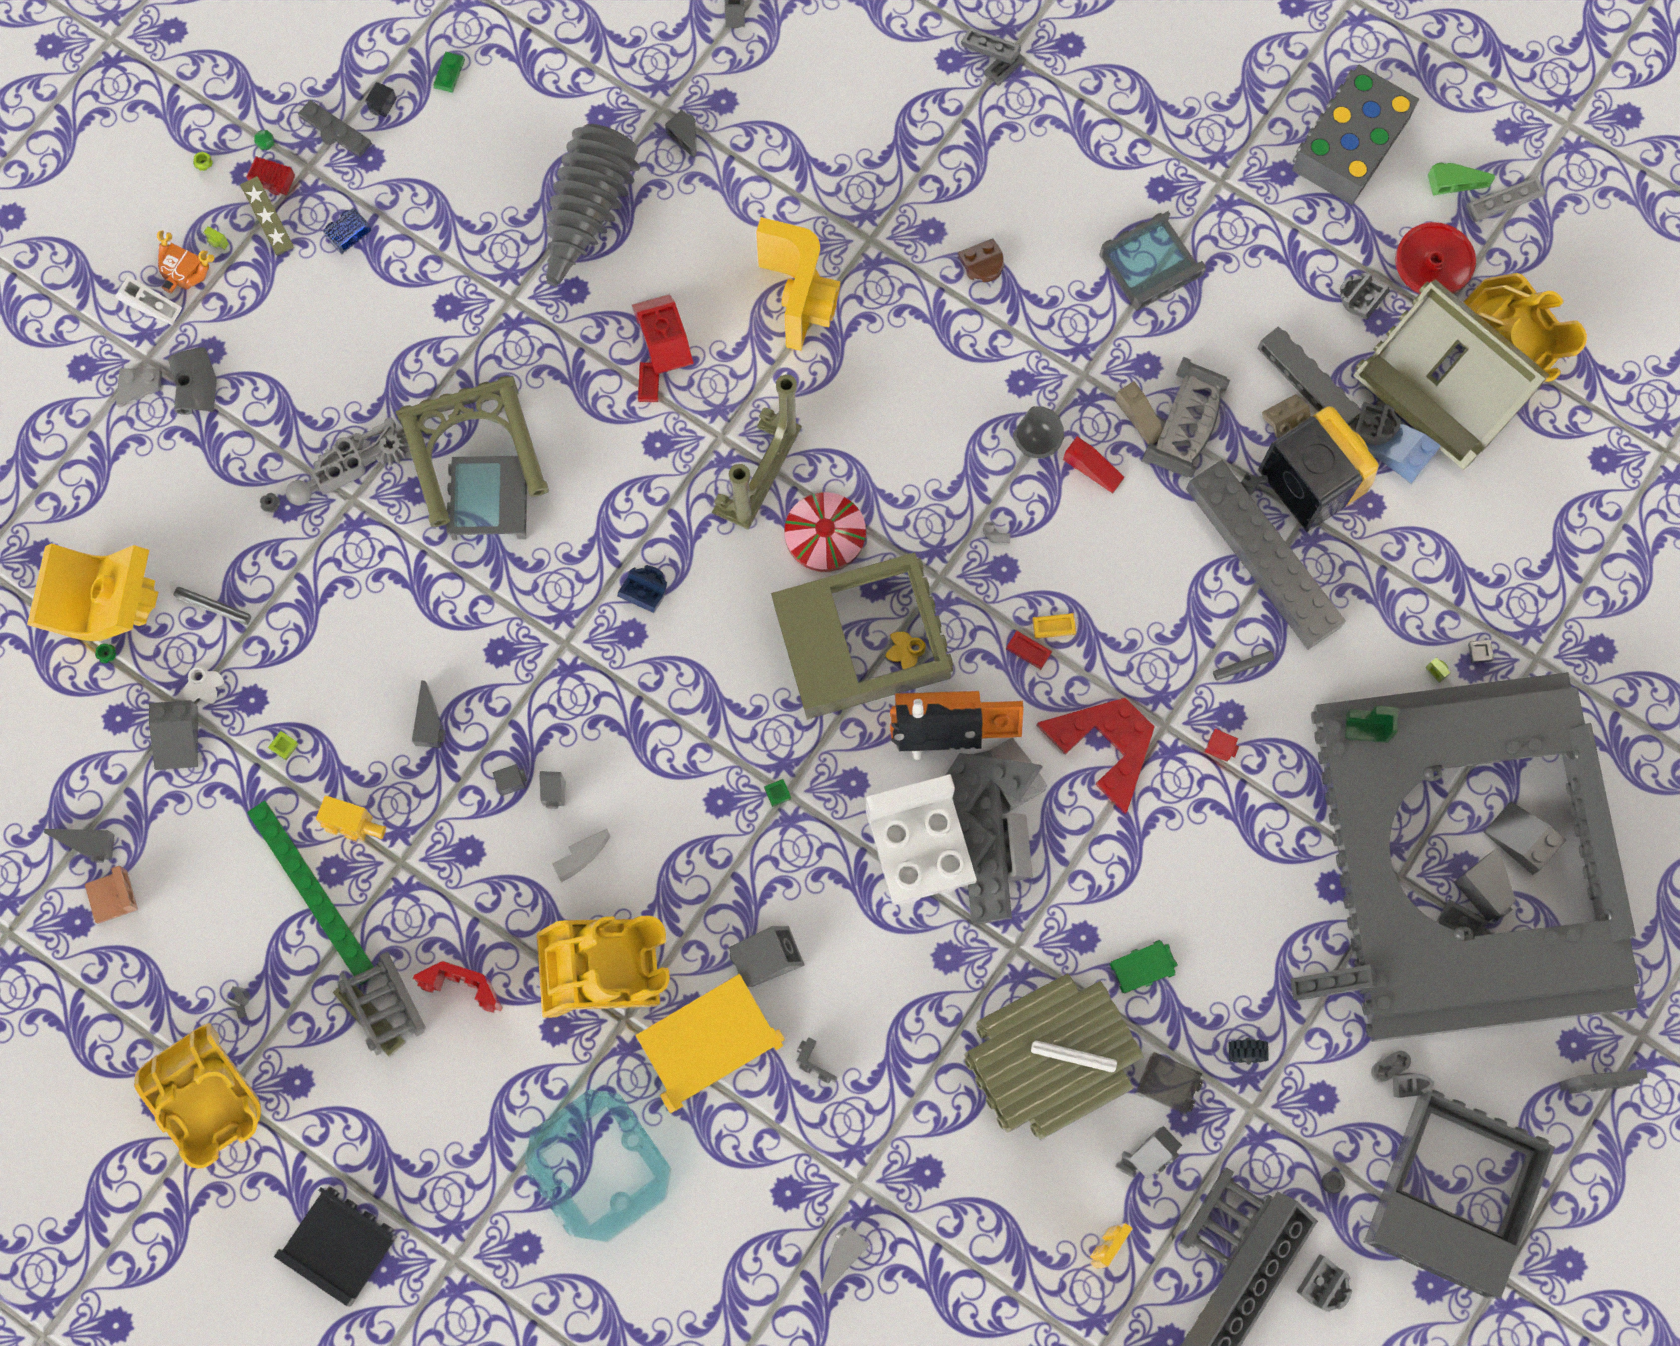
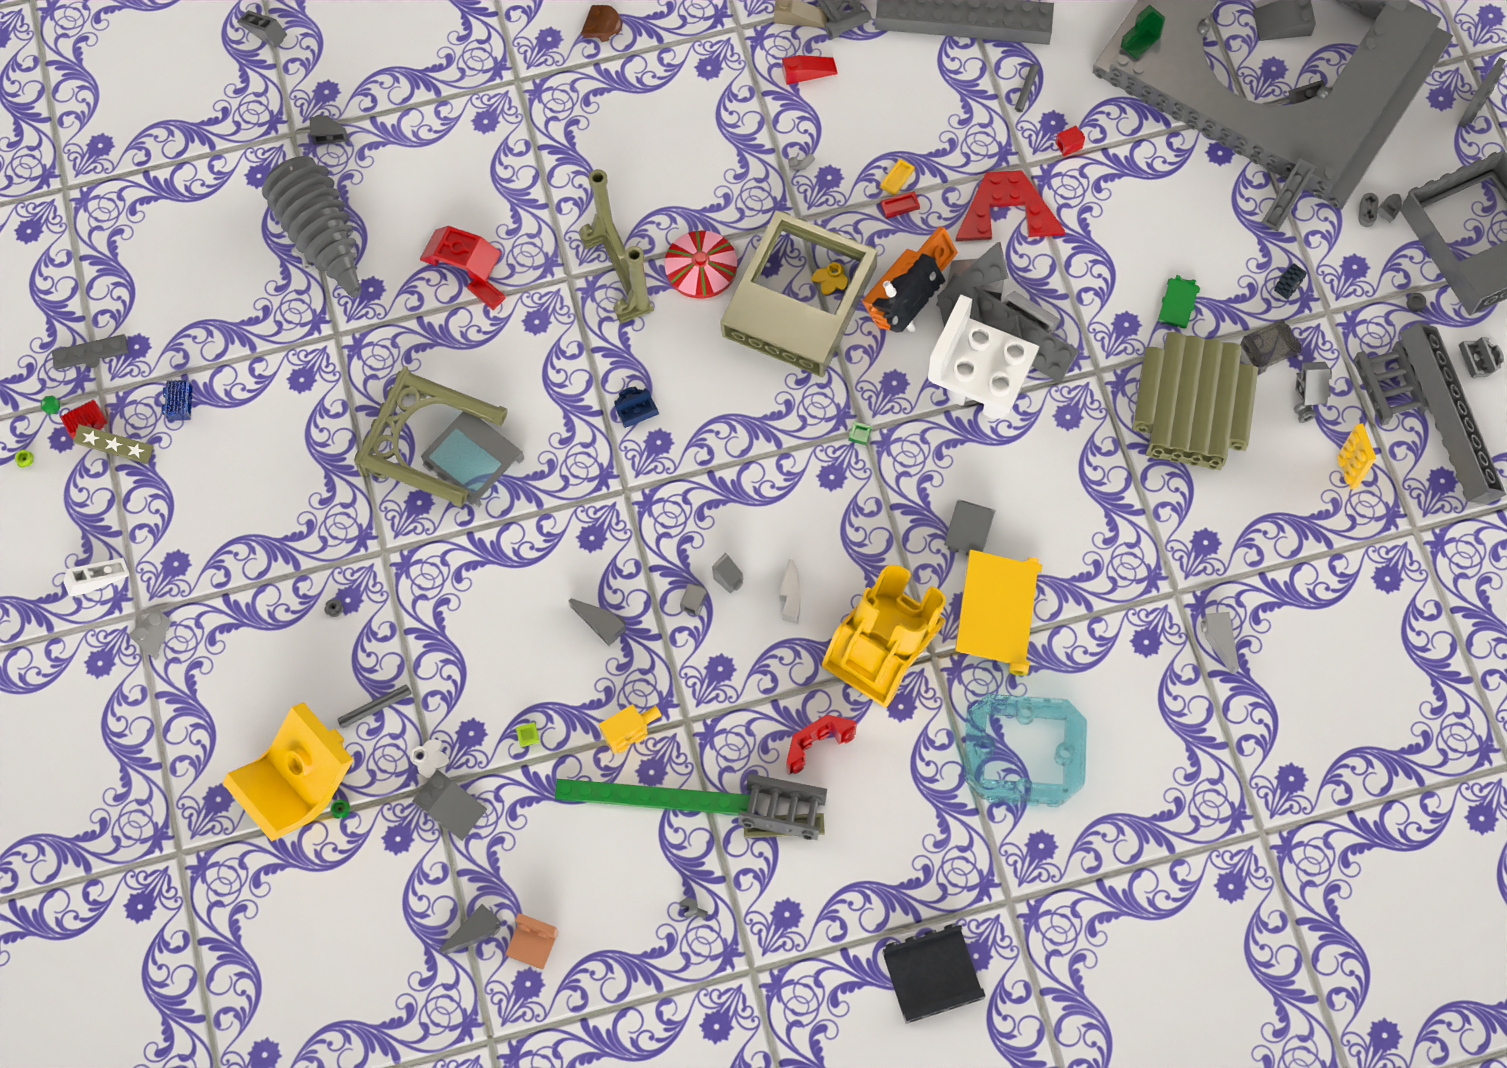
camera: 45 degrees left, 5 degrees down
yellow piece [134,1023,261,1169] -> none
orange torso [157,230,215,294] -> none
dark grey panel [168,347,217,415] -> none
lime plate [204,226,229,250] -> none
light grey arm [286,418,409,506] -> none
black brick [365,82,397,117] -> none
green plate [433,52,465,93] -> none
yellow piece [756,217,840,351] -> none
dark grey bracket [796,1037,837,1084] -> none
dark grey cylinder [1013,406,1064,458] -> none
white axle [1031,1040,1117,1072] -> none
slope [1454,849,1516,922] -> none

